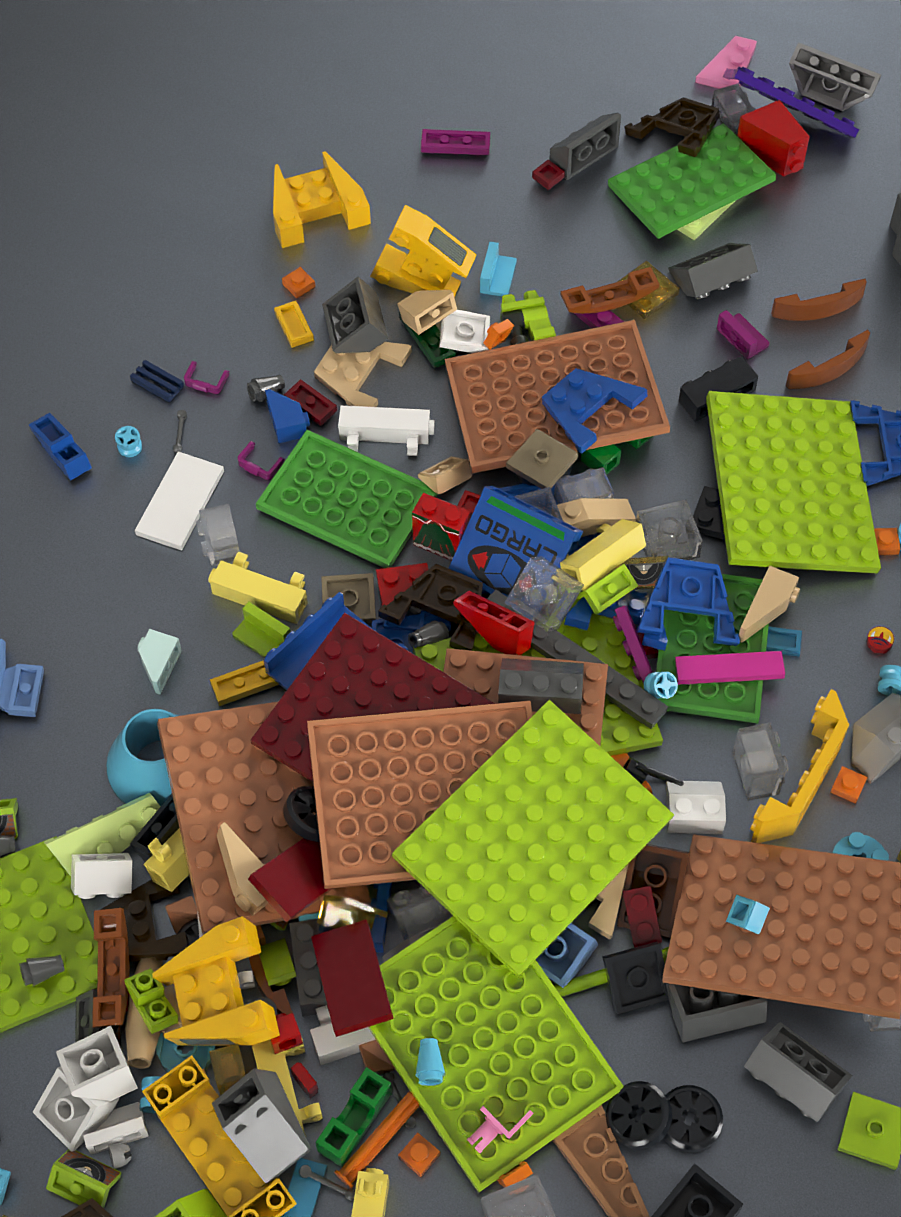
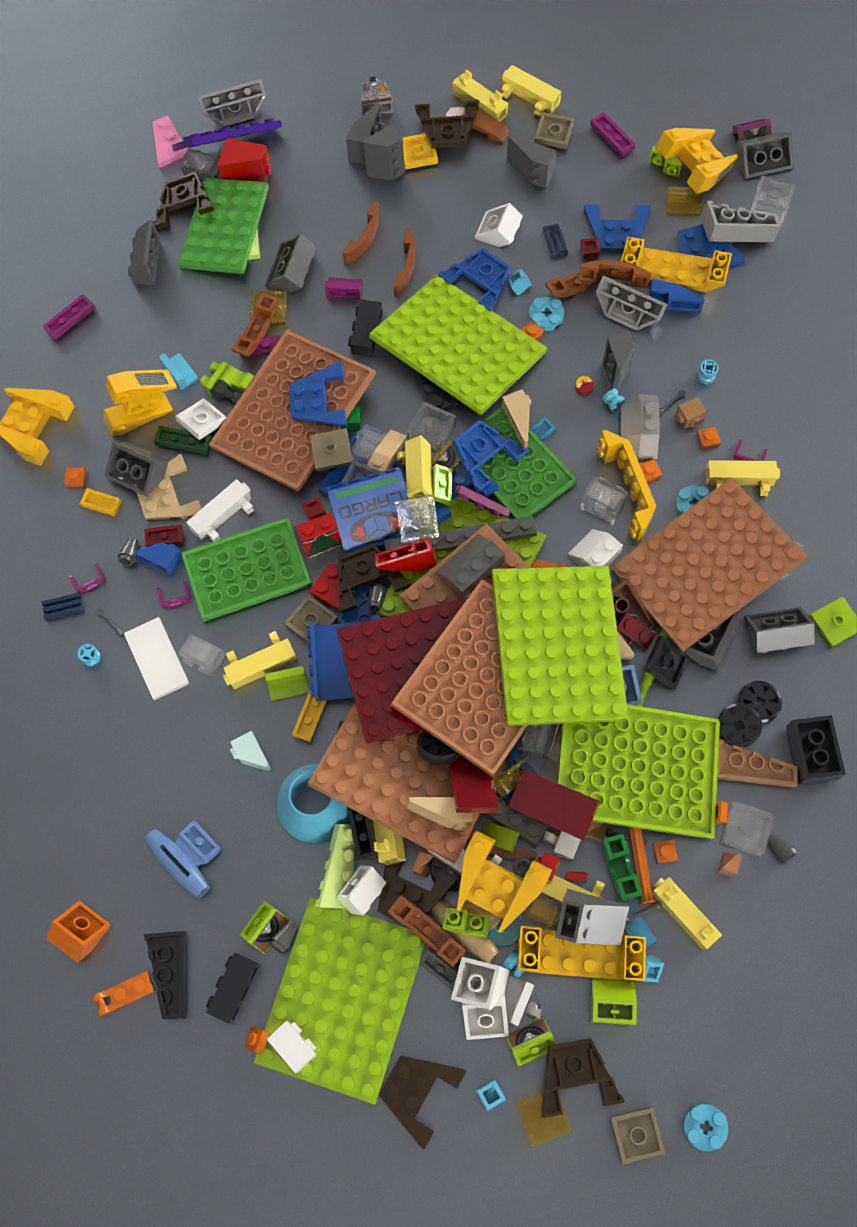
camera: 45 degrees left, 10 degrees up
dark grey cone [19,955,65,987] -> none
blue slope [29,413,92,481] -> none
tan slope [397,290,457,335] -> none
medium azure cone [415,1038,445,1086] -> none
tan slope [418,456,472,494] -> none
bright pink bracket [467,1106,533,1154] -> none
orange plate [483,319,514,350] -> none
dark red plate [532,160,565,190] -> none
black plant [623,757,684,786] -> none
medium azure wheel [644,672,678,699] -> none
dark pink tile [675,651,785,685] -> none
medium azure slope [726,895,770,934] -> none

